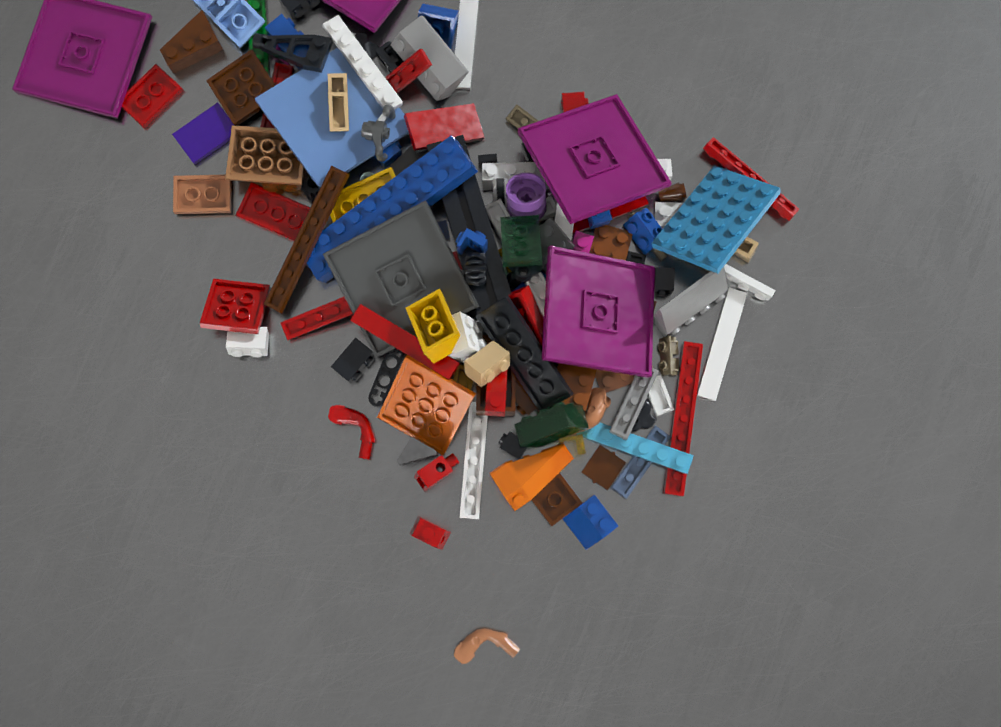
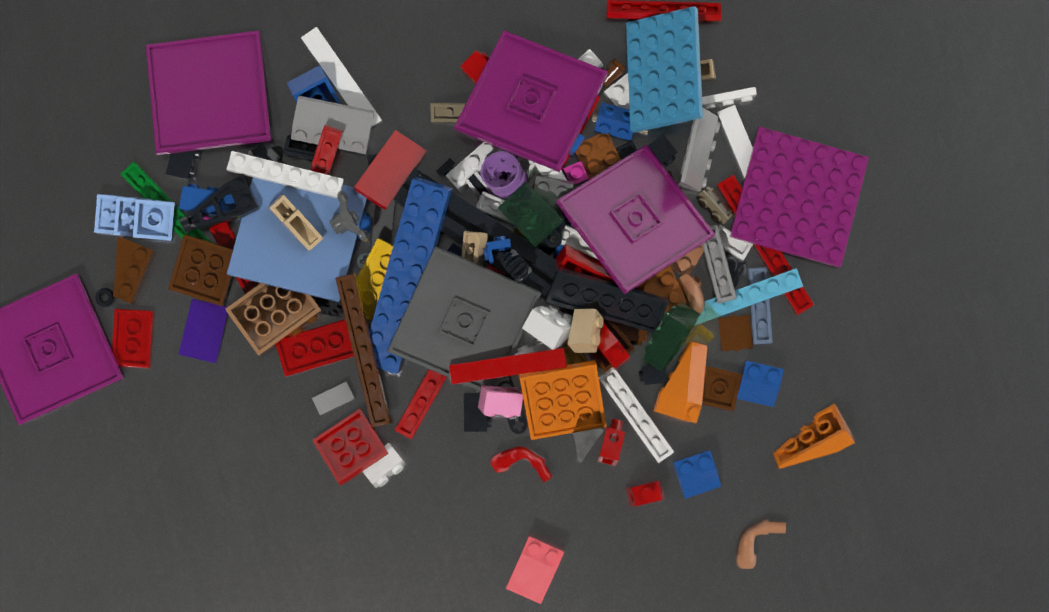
camera: 35 degrees left, 5 degrees up
nougat plate [173,175,232,214] -> none
yellow slope [406,288,460,363] -> none
none -> black plate [95,288,115,307]
none -> light grey tile [312,381,355,415]
none -> tan slope [461,231,488,267]
none -> bright pink brick [478,385,523,418]
none -> coral slope [506,536,564,604]
none -> blue slope [672,450,721,499]
none -> magenta plate [730,126,869,268]
none -> orange wedge [773,403,855,469]

